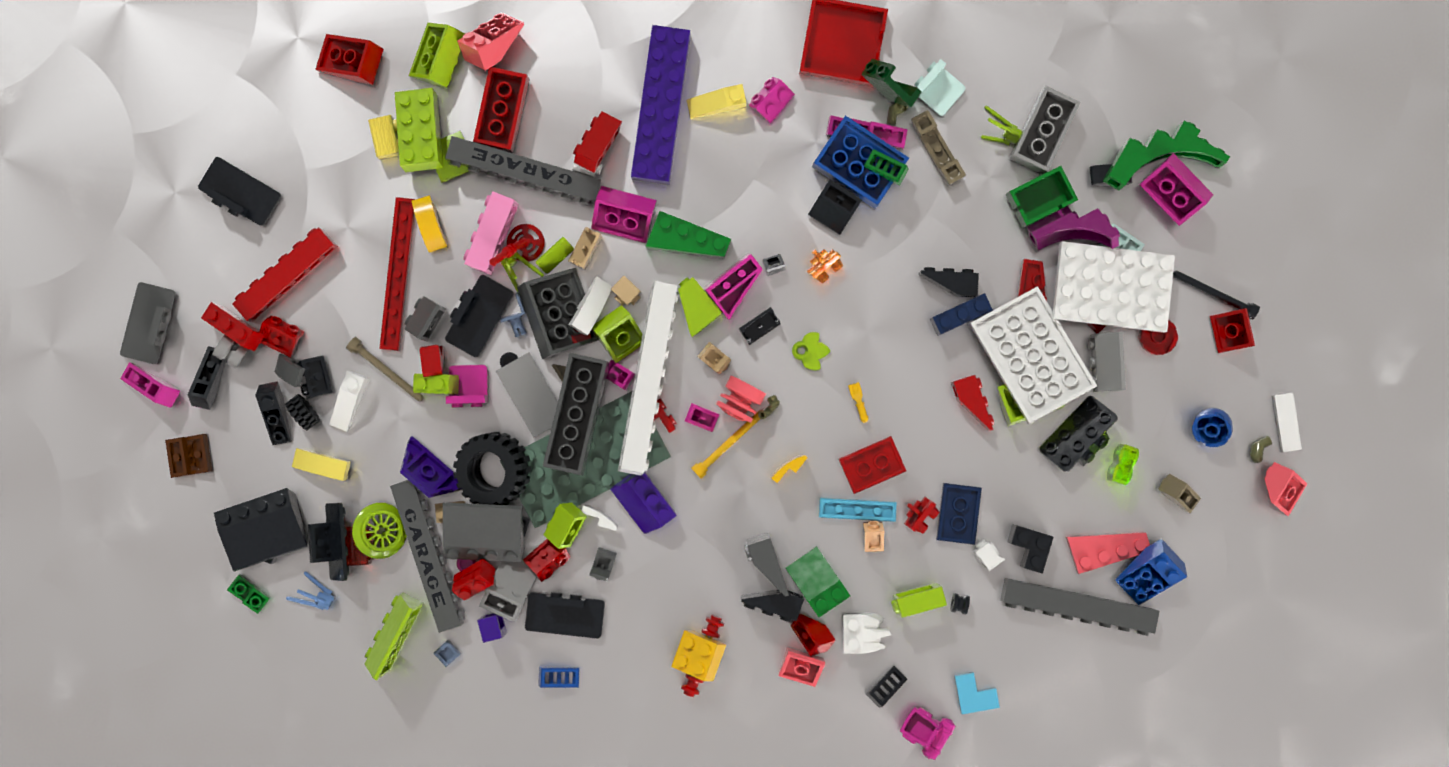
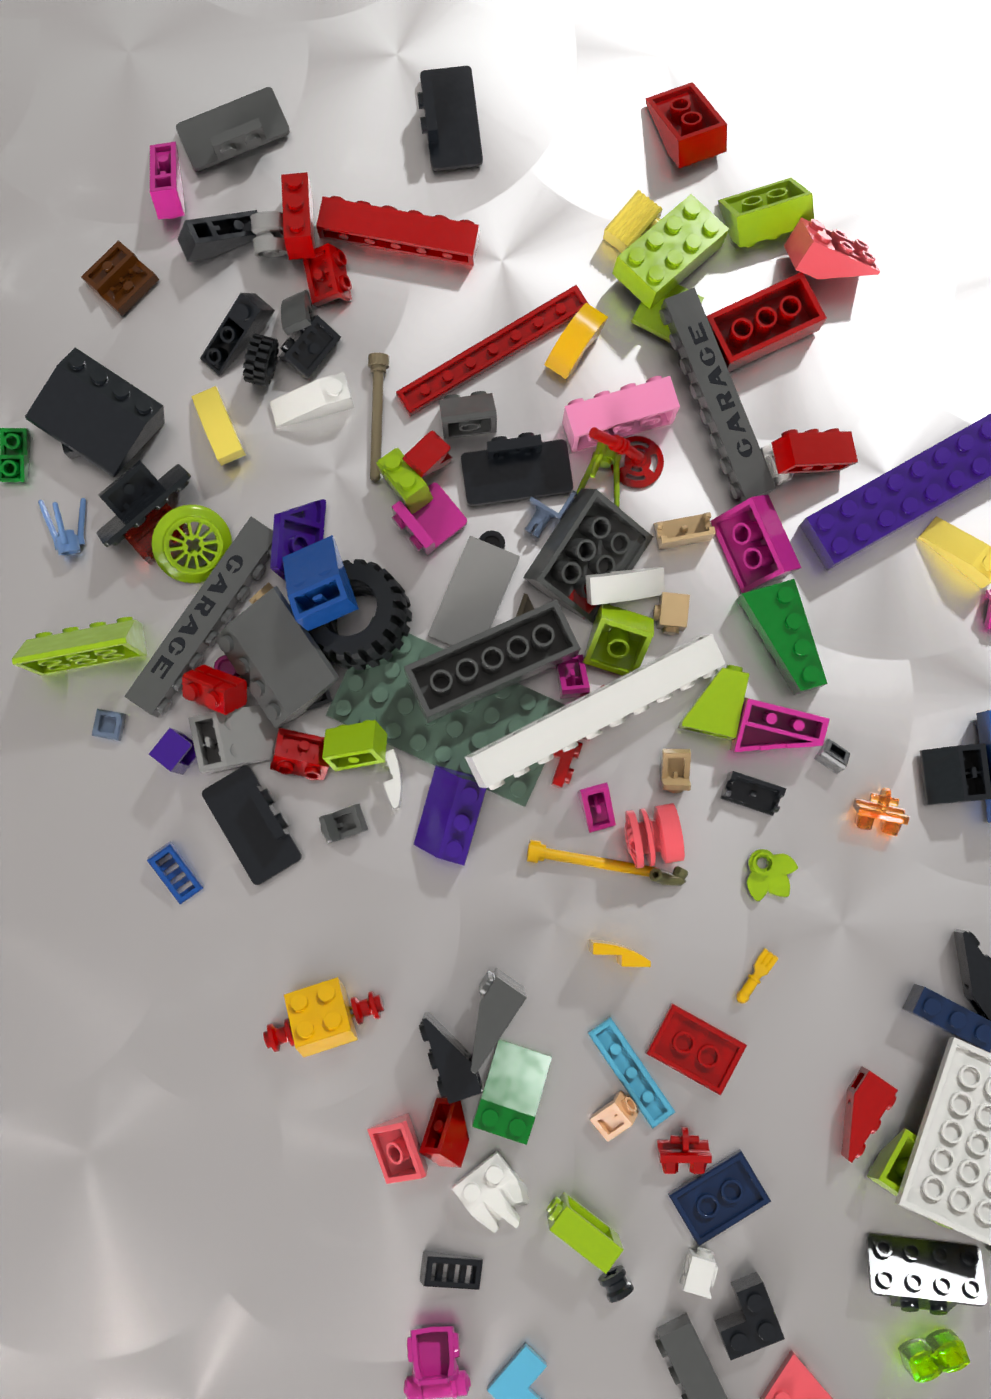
camera: 55 degrees right, 5 degrees down
lime slope [535,237,574,274] -> none
none -> blue slope [282,535,359,631]

